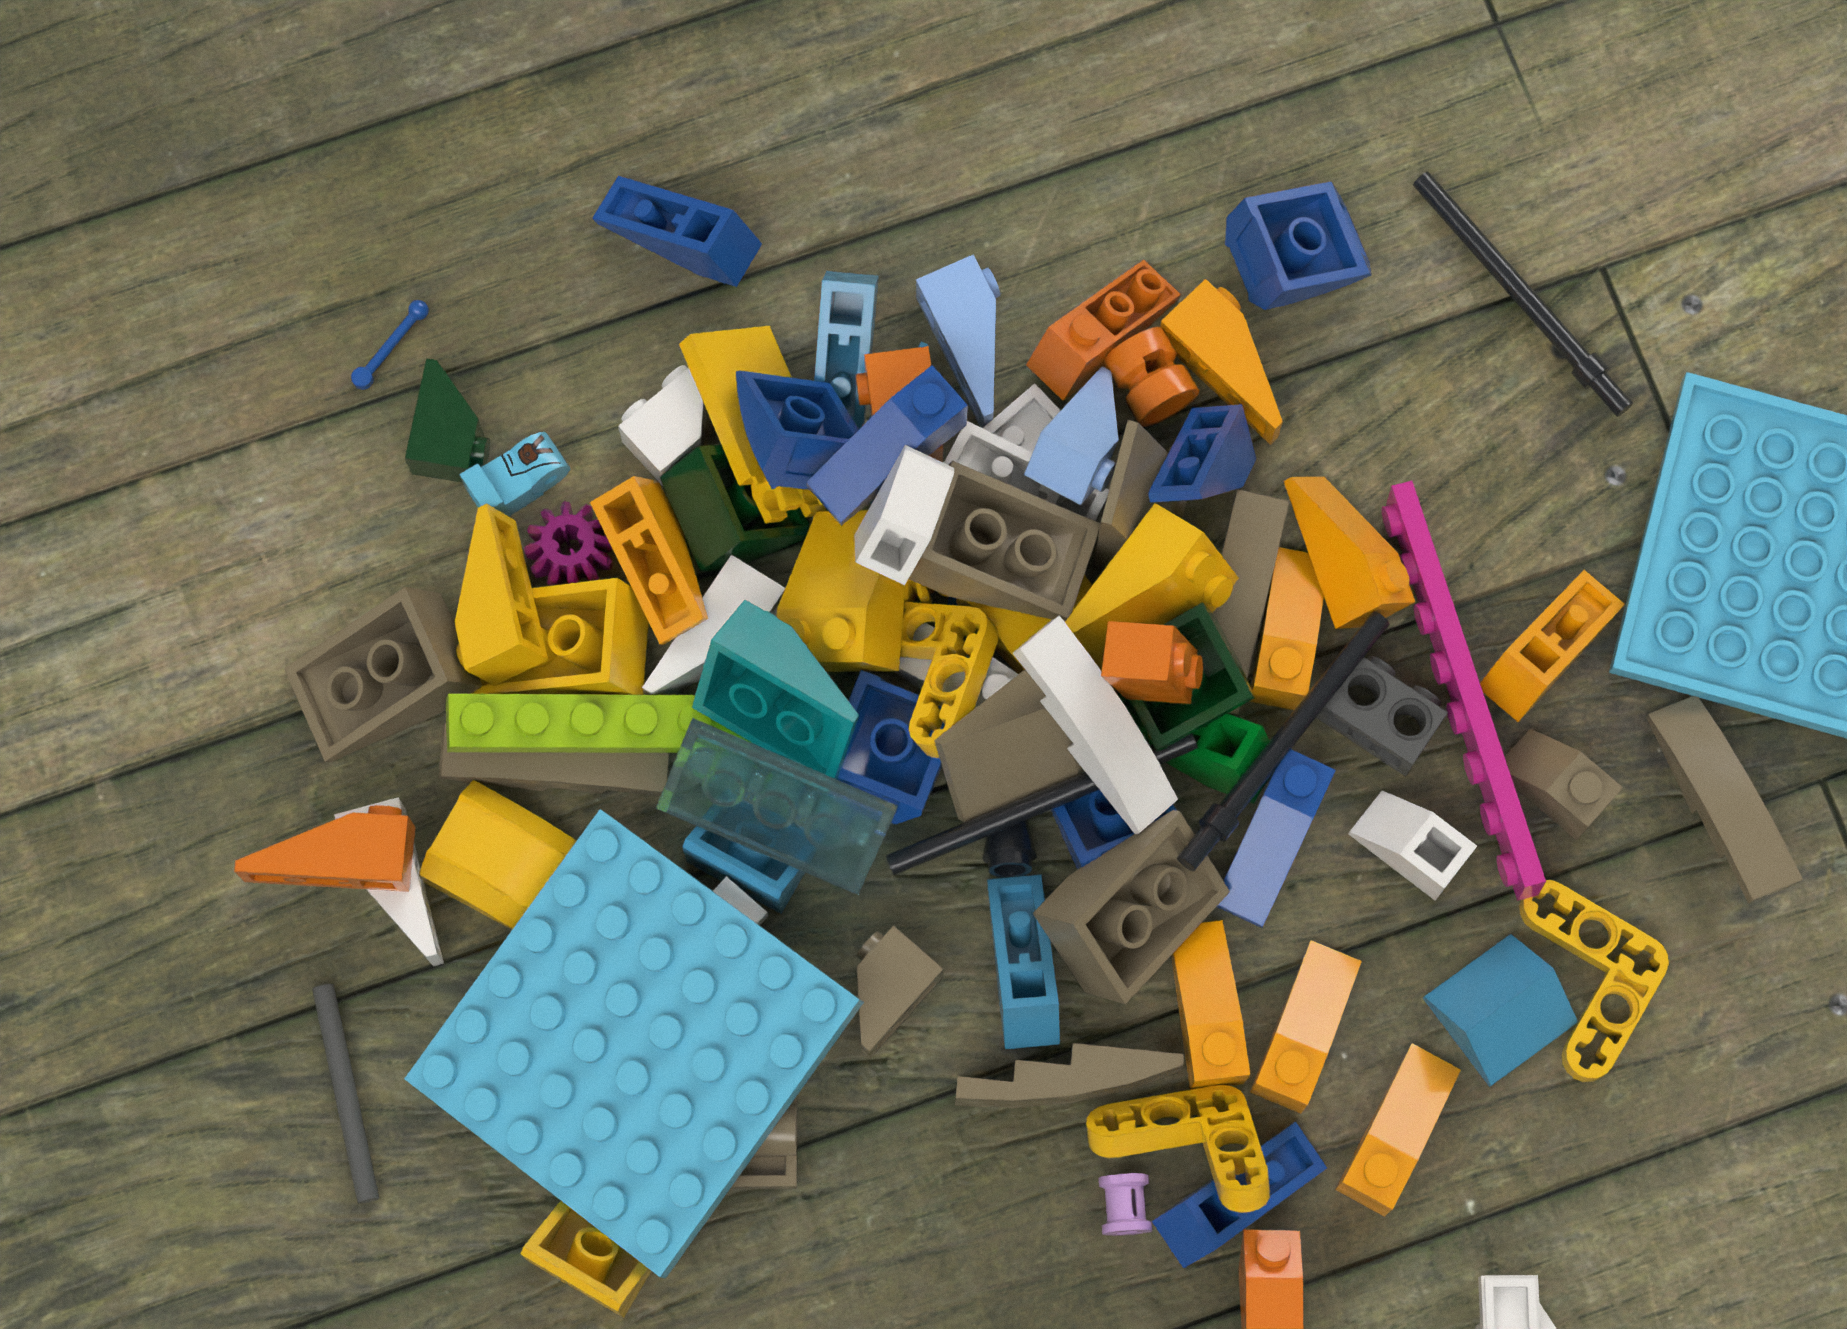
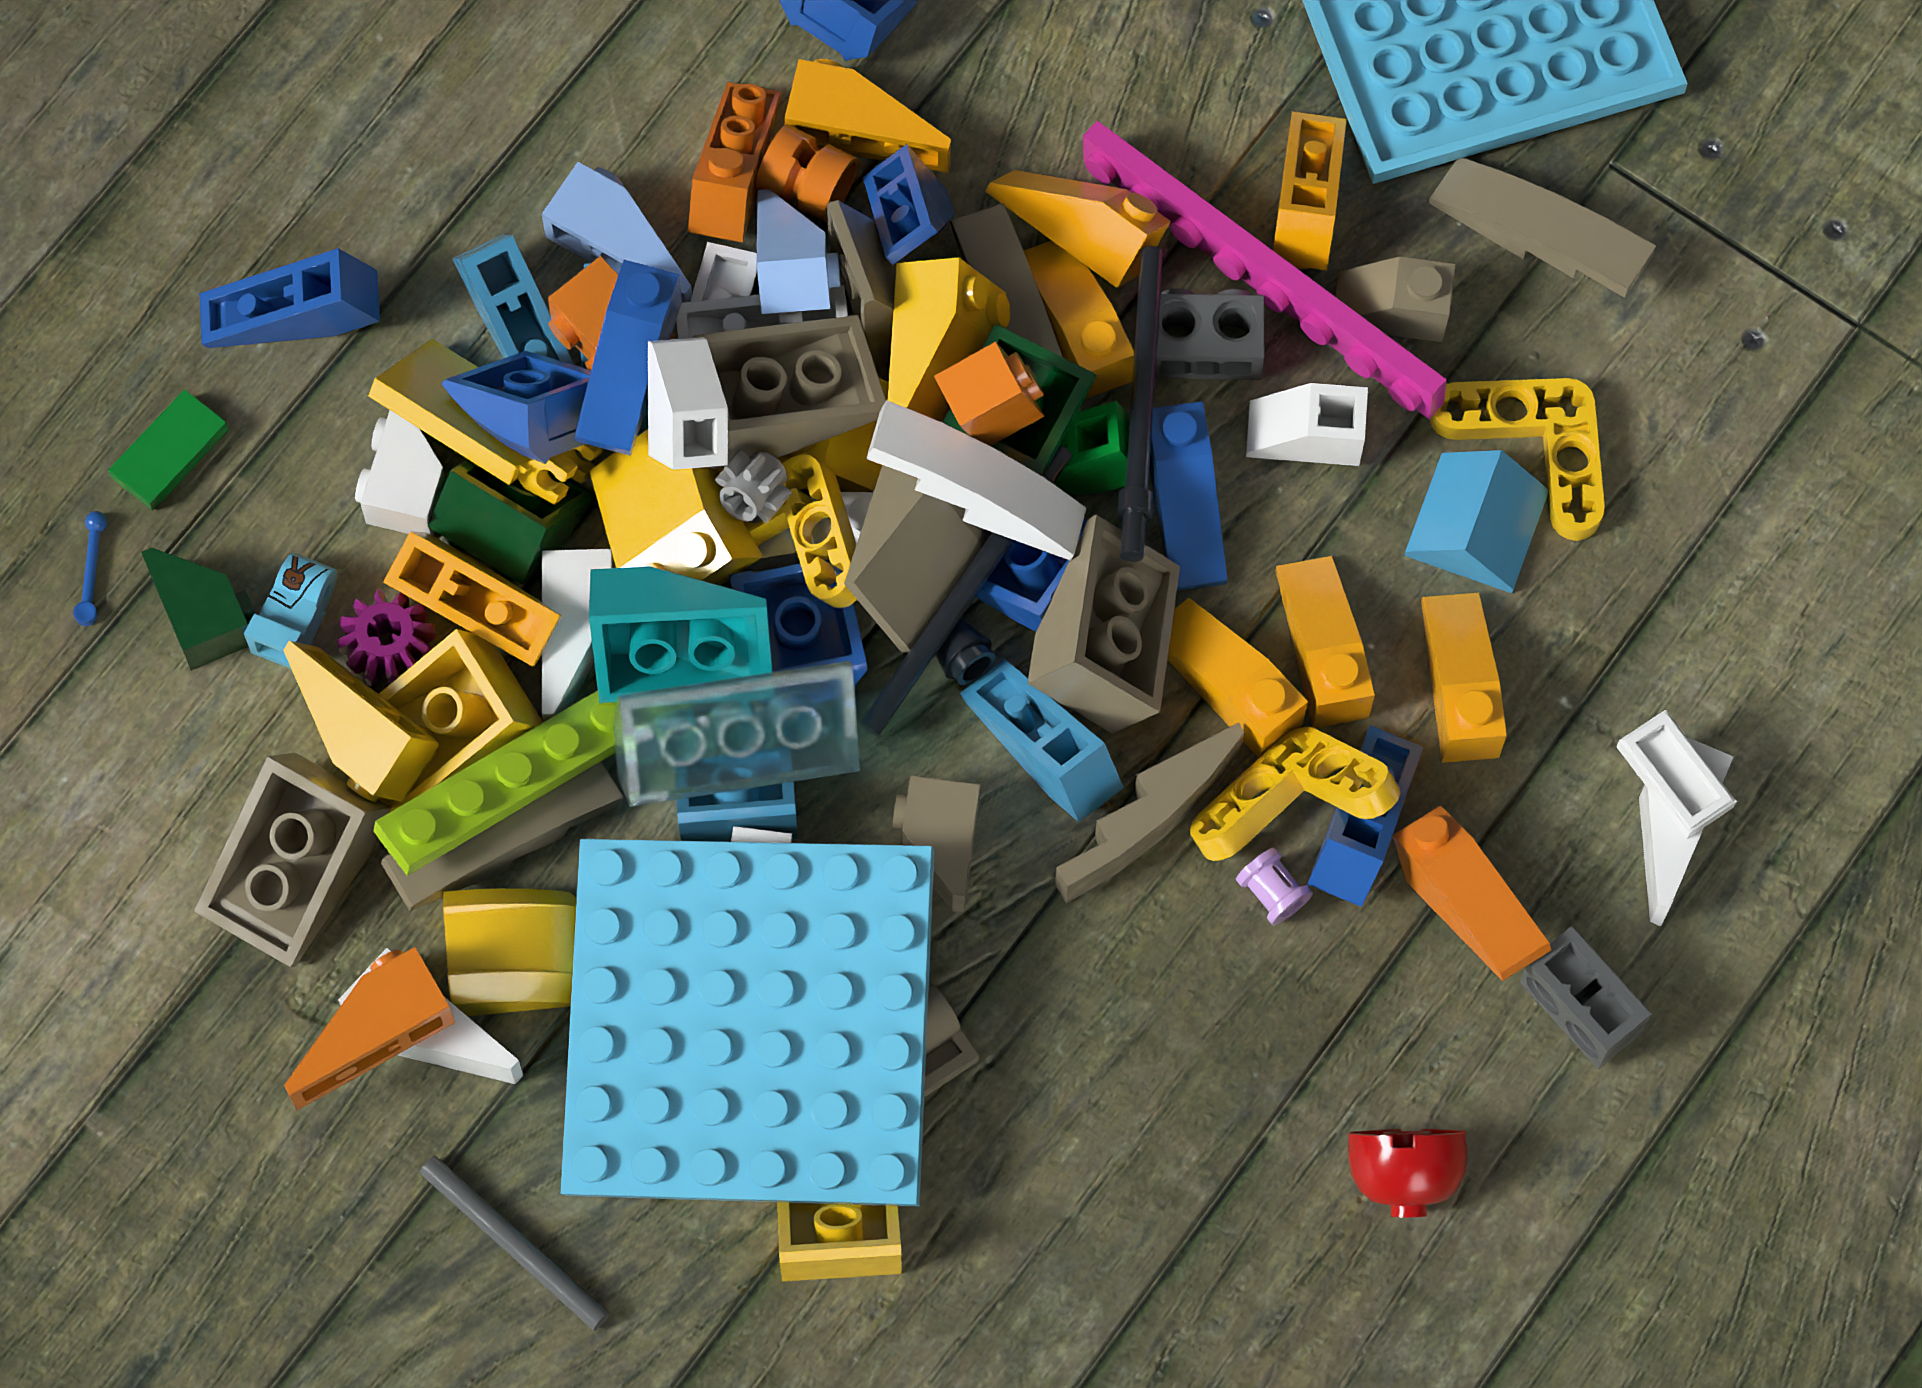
camera: 35 degrees left, 5 degrees down
none -> green tile [108,389,229,511]
none -> light grey gear [716,450,791,523]

